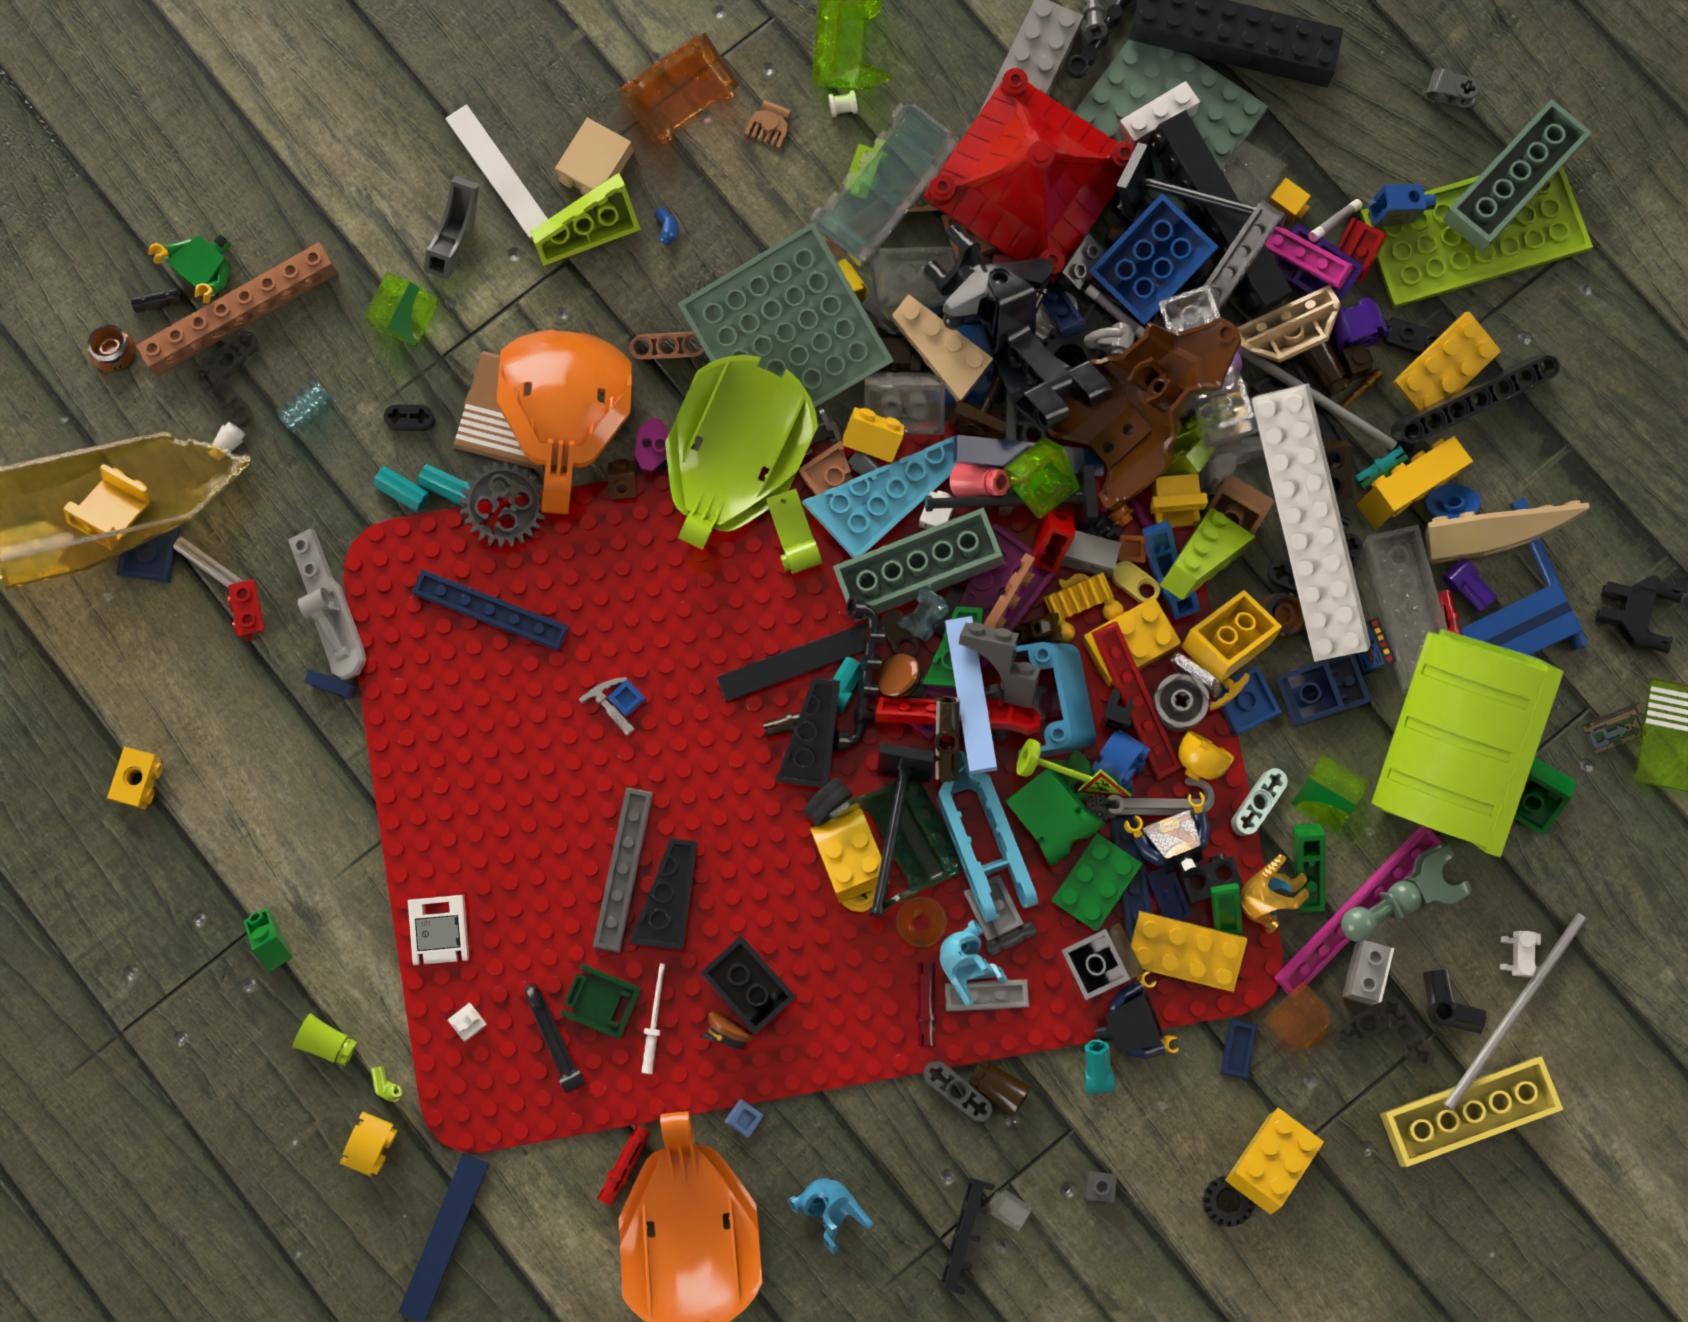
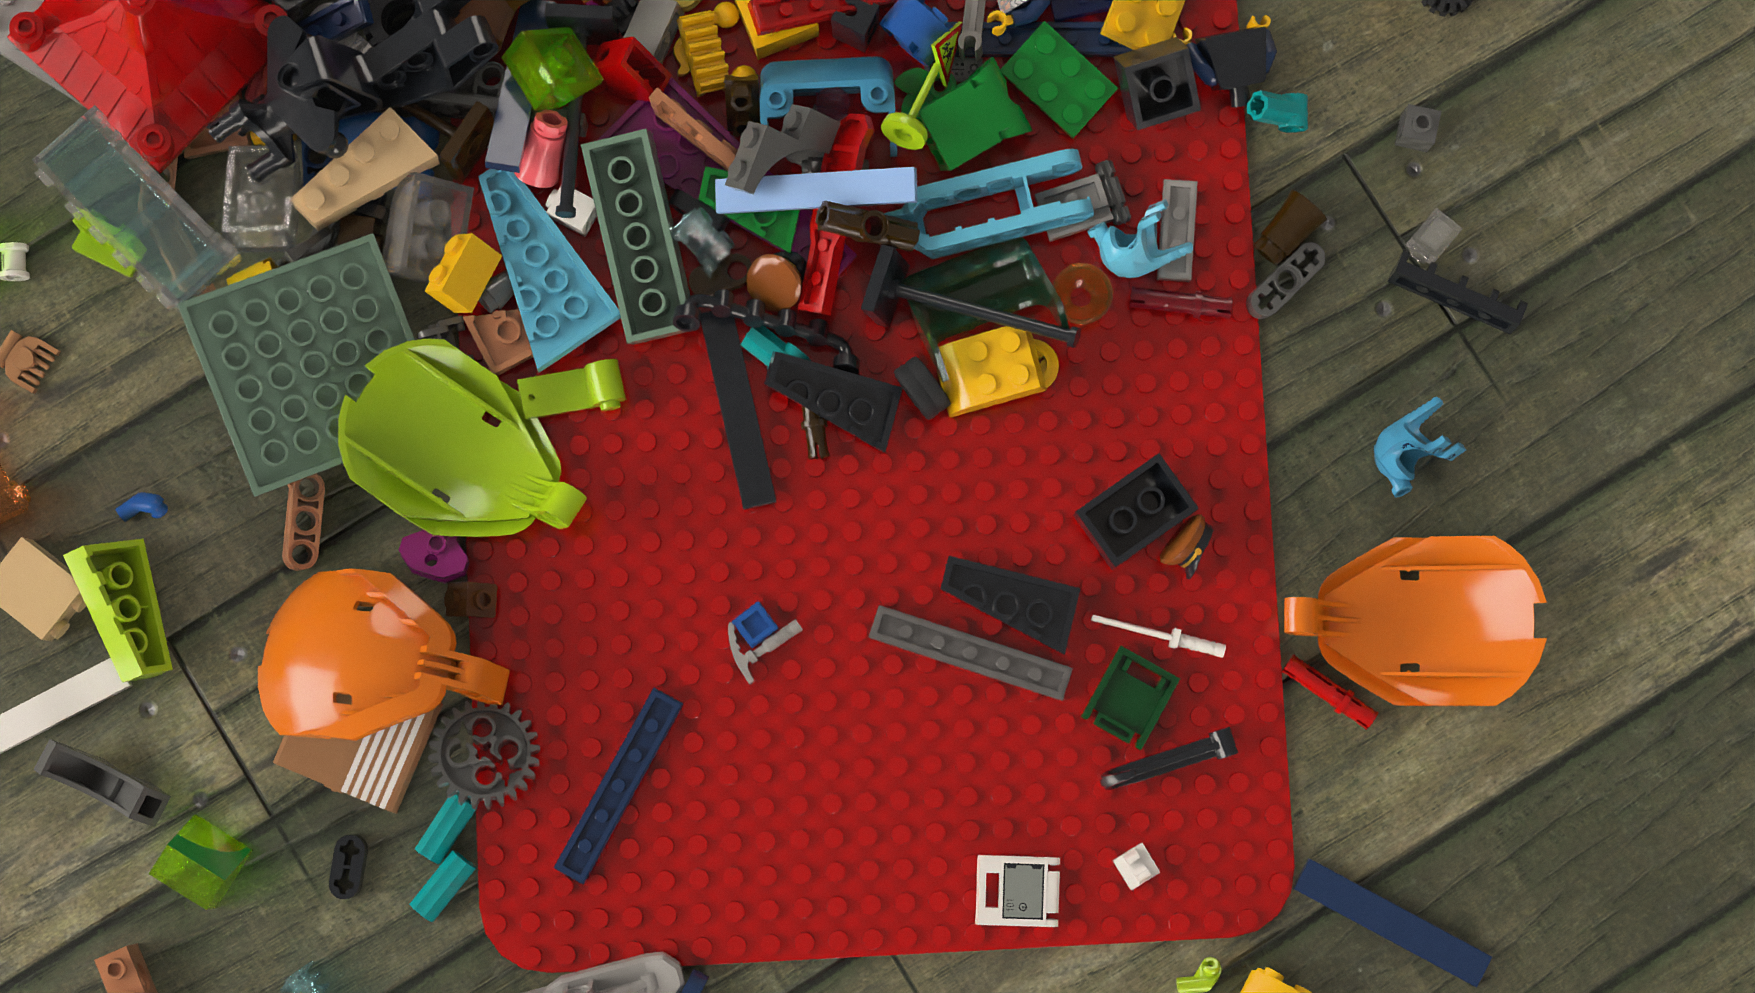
camera: 85 degrees left, 5 degrees up
medium blue tile [724,1099,764,1138] -> none

